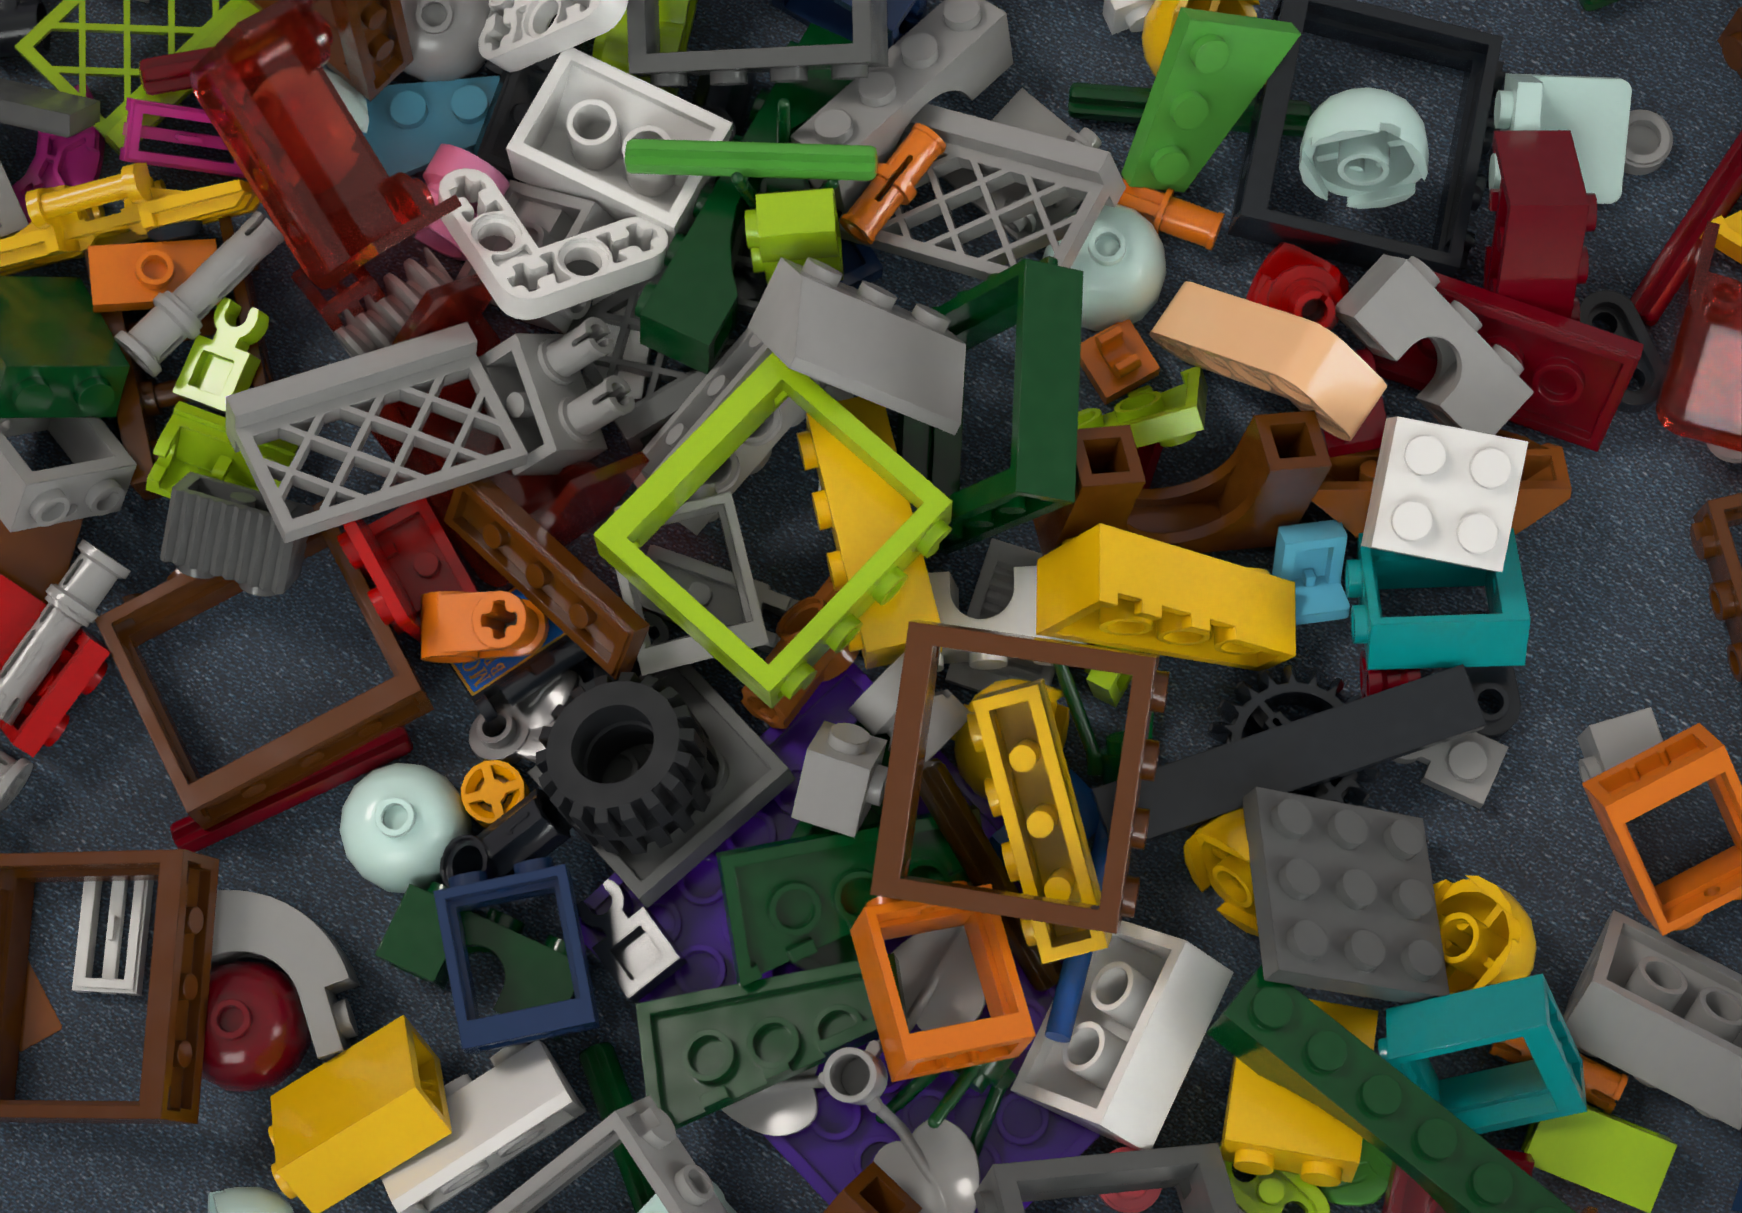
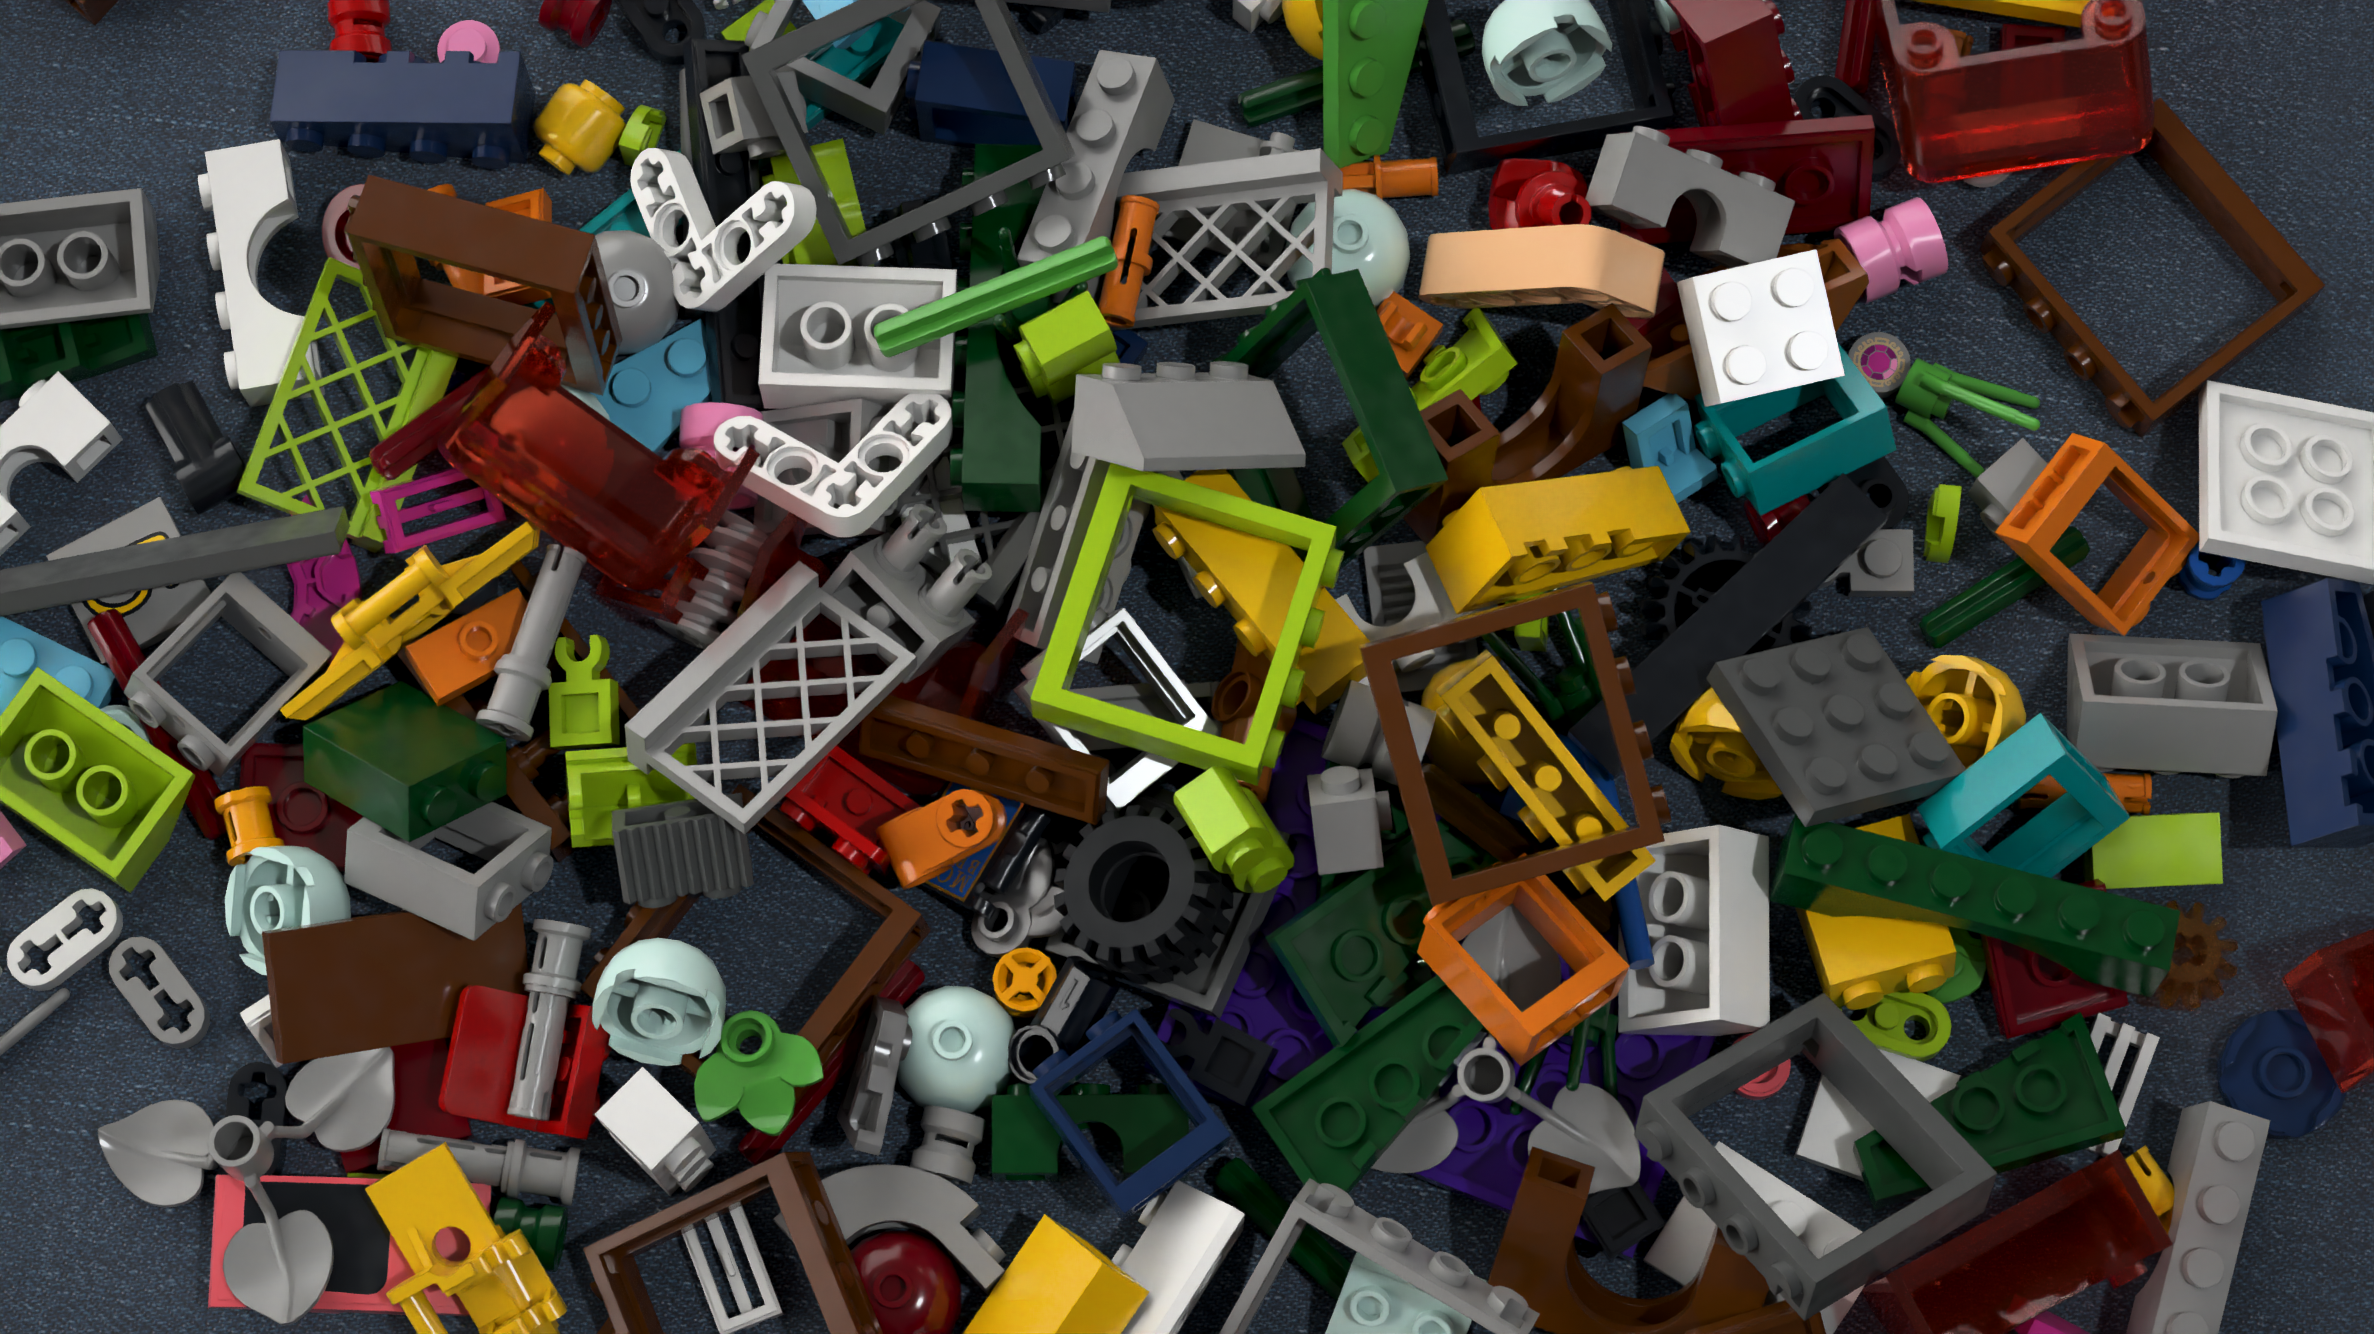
camera: 30 degrees left, 0 degrees up
none -> light aqua cylinder [592,938,726,1066]
none -> white arch [595,1067,716,1196]
none -> bright green plate [694,1010,824,1136]
none -> flat silver wing [837,995,913,1156]
none -> light grey wheel [909,1105,987,1186]
none -> lime brick [1173,766,1294,893]
none -> bright pink wheel [1834,197,1948,304]
none -> tile [1848,332,1911,398]
none -> bright green plant [1895,358,2041,478]
none -> dark green axle [1919,526,2090,648]
none -> lime tile [1923,484,1962,563]

